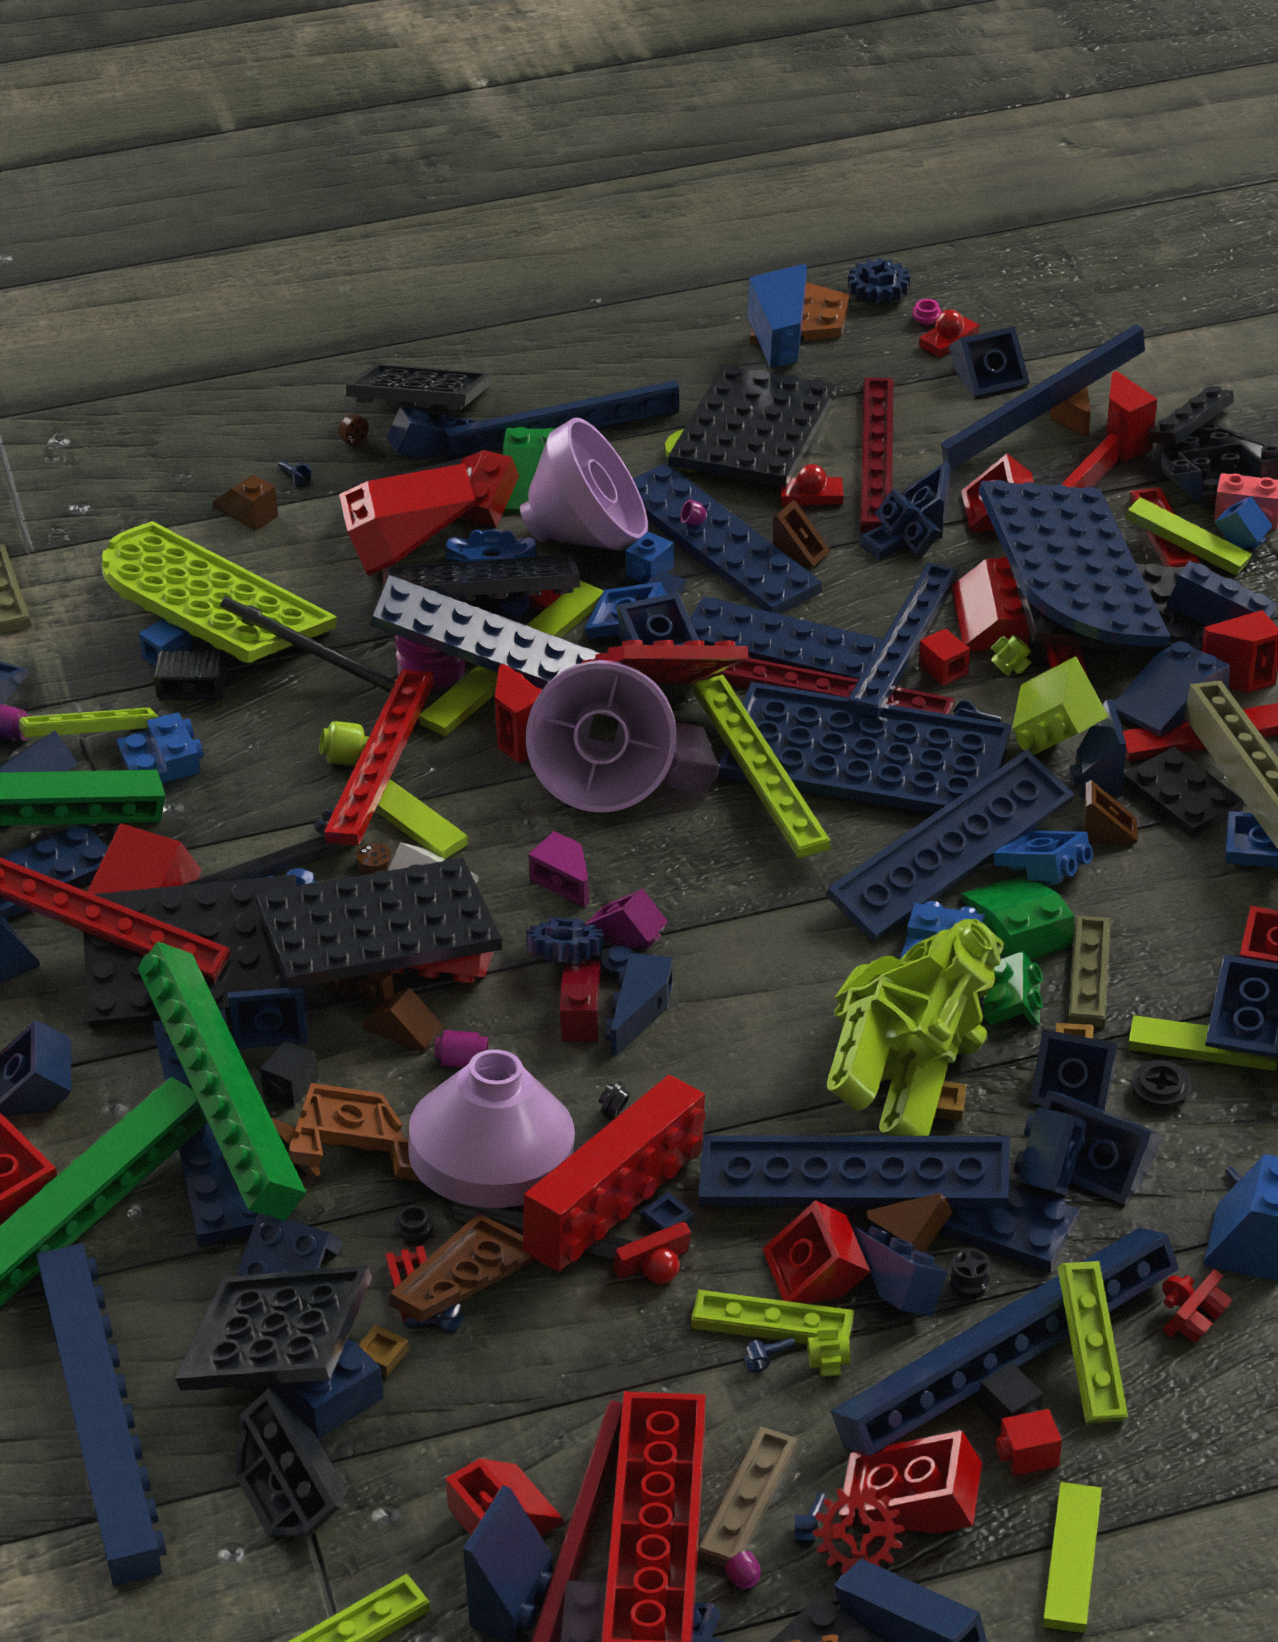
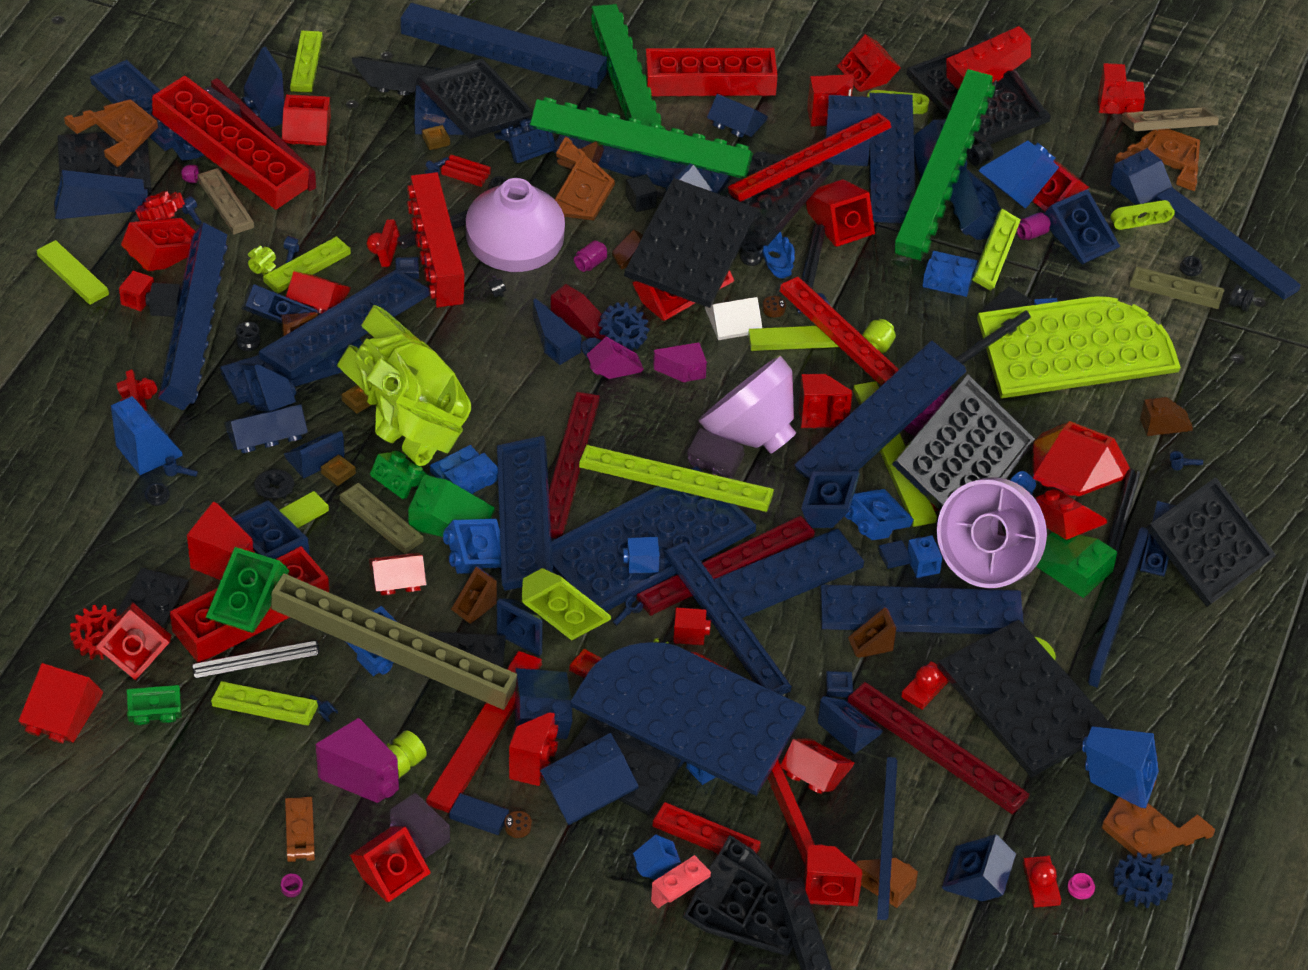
camera: 125 degrees right, 5 degrees up
reddish brown wing [388,1213,537,1322] -> none
red plate [582,640,749,684] -> none
magenta hinge [680,499,707,526] -> none
dark blue slope [874,489,941,556] -> none
lime tile [1057,1261,1128,1423] -> none
lime tile [1125,497,1252,575] -> none
none -> slope [369,552,426,595]
none -> dark red tile [549,392,600,539]
none -> blue brick [623,537,660,573]

